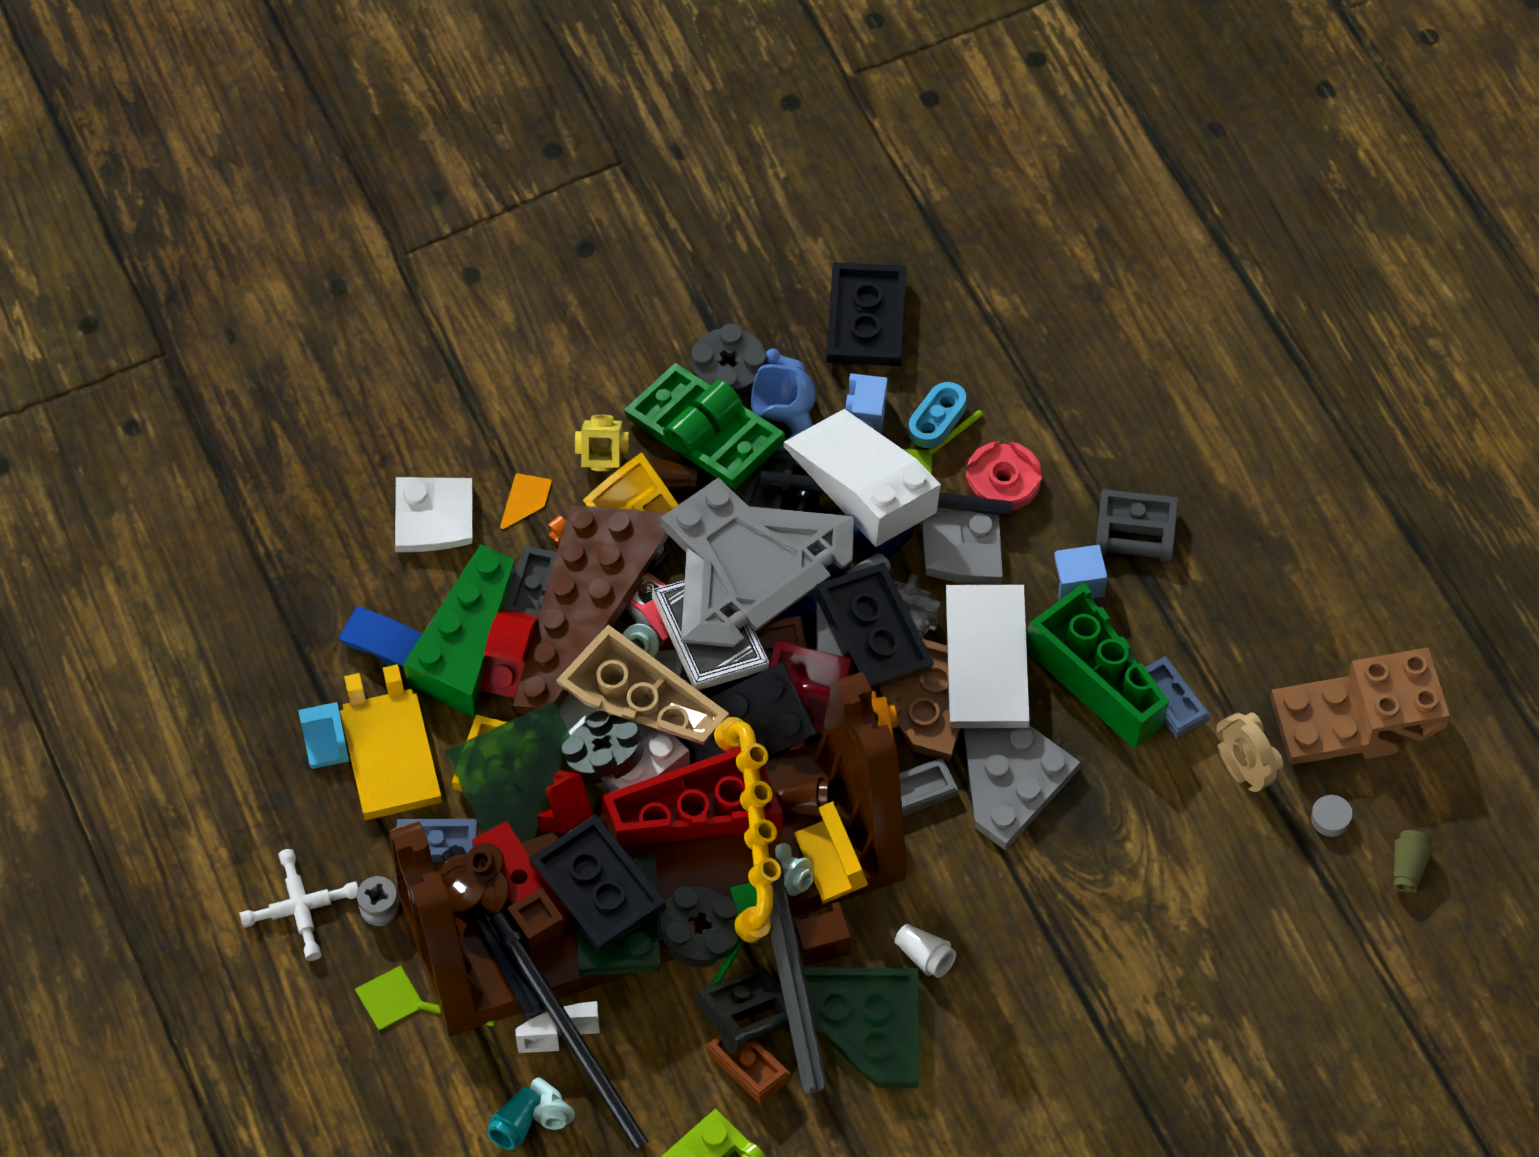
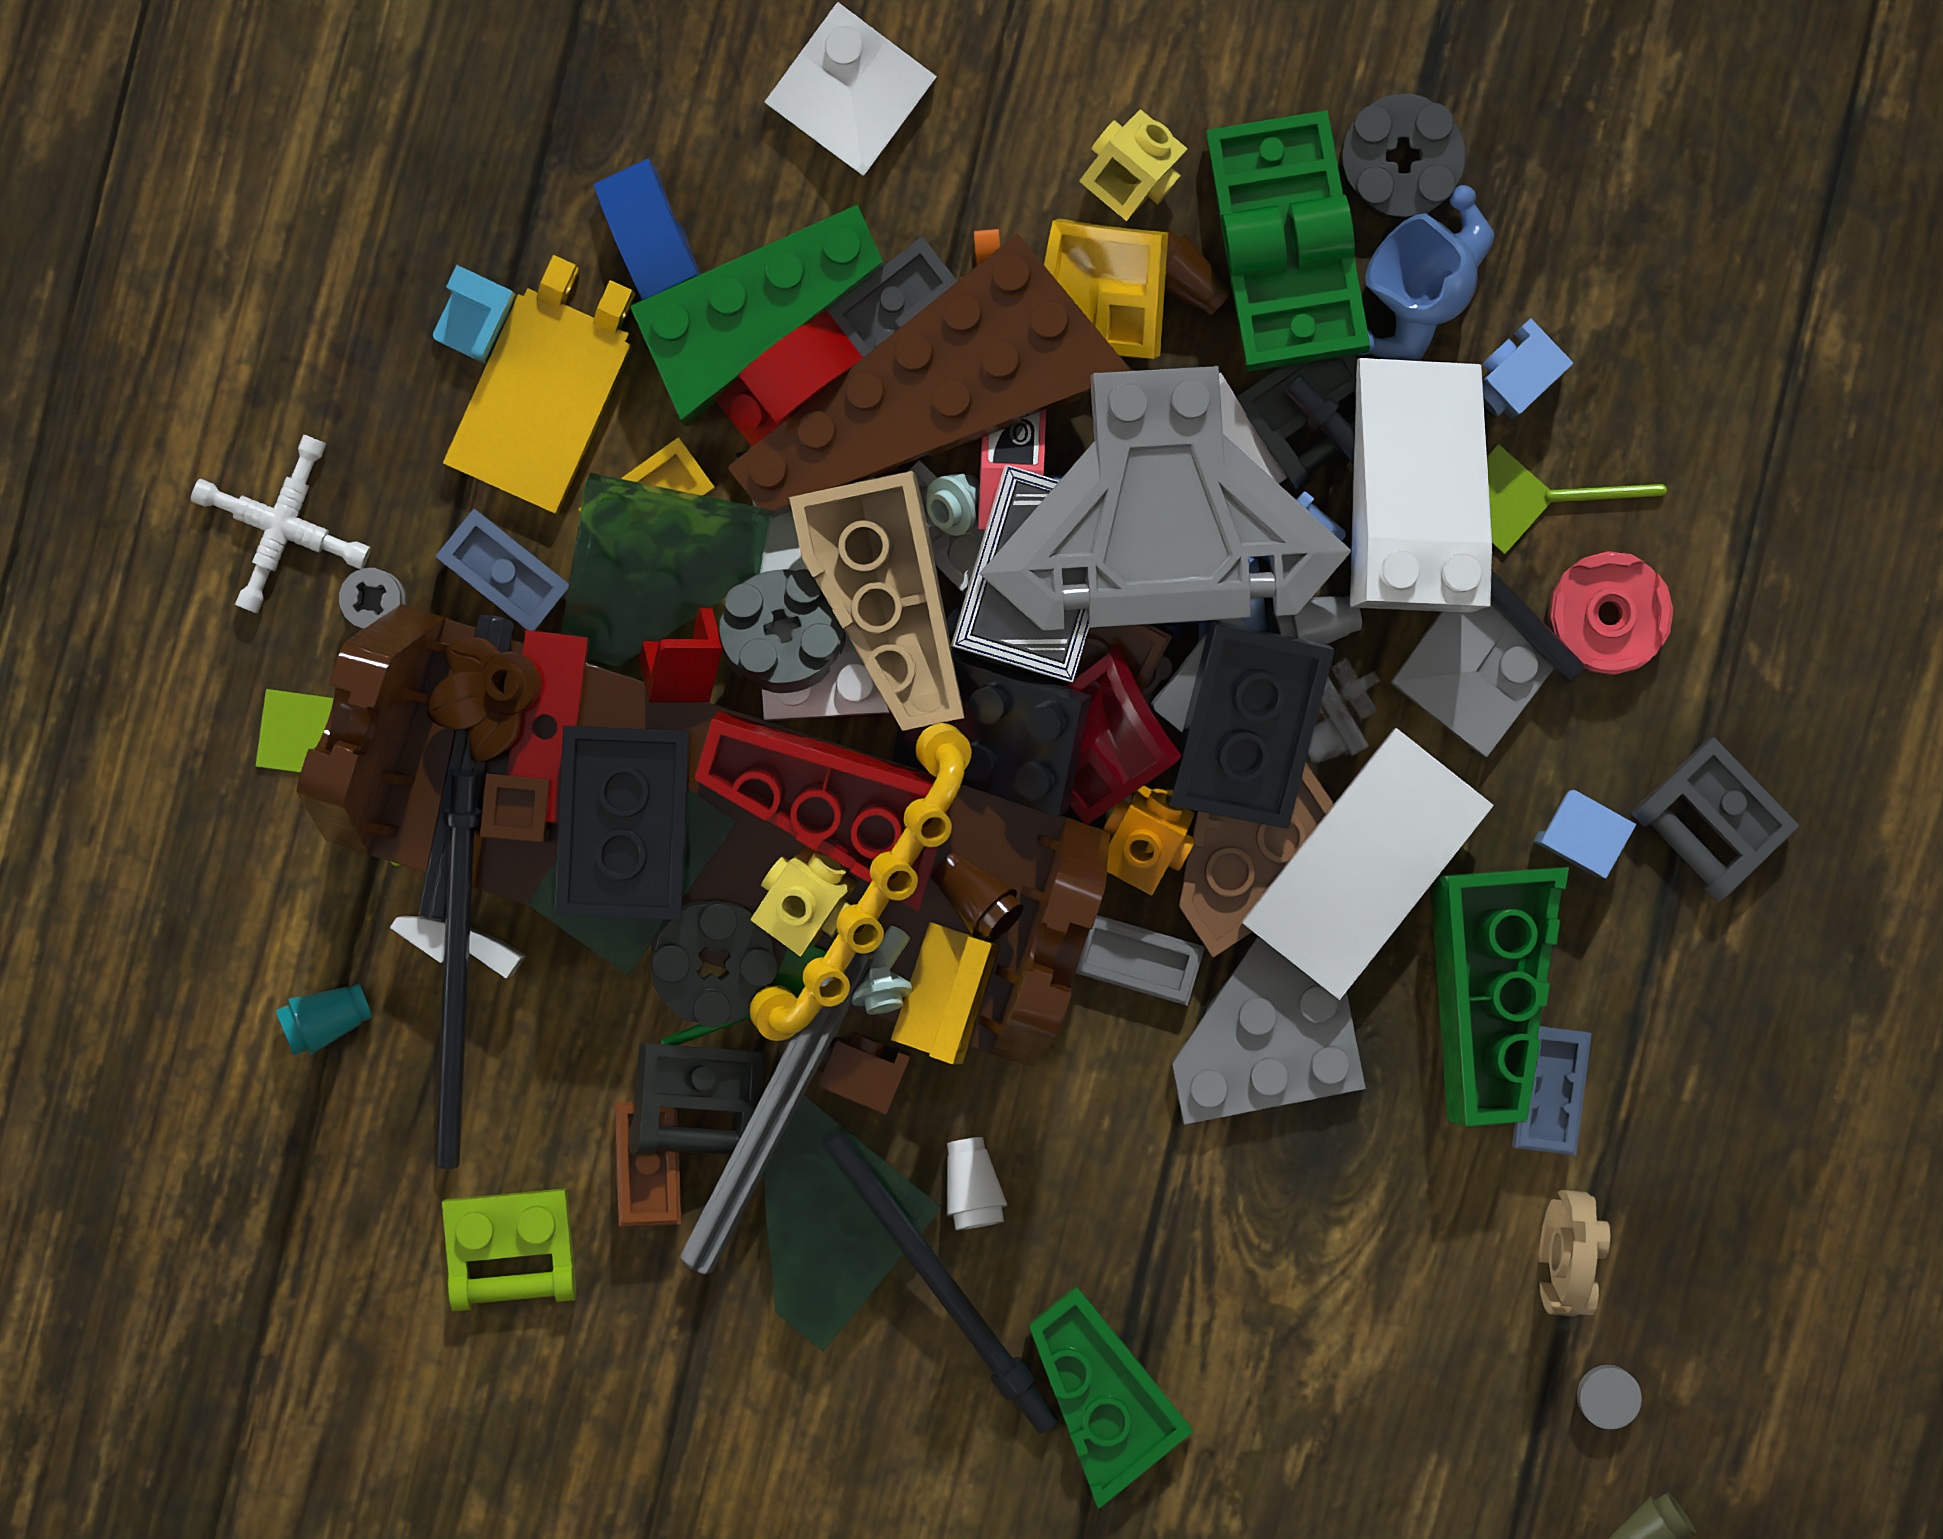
camera: 40 degrees right, 30 degrees up
light orange sticker [500,473,552,529] -> none
light aqua plate [530,1077,575,1130] -> none
black plate [826,262,906,366] -> none
medium azure plate [909,382,967,448] -> none
medium nougat piece [1270,647,1450,765] -> none
none -> light yellow brick [750,847,858,957]
none -> black bar [822,1129,1058,1434]
none -> green wing [1029,1285,1194,1509]

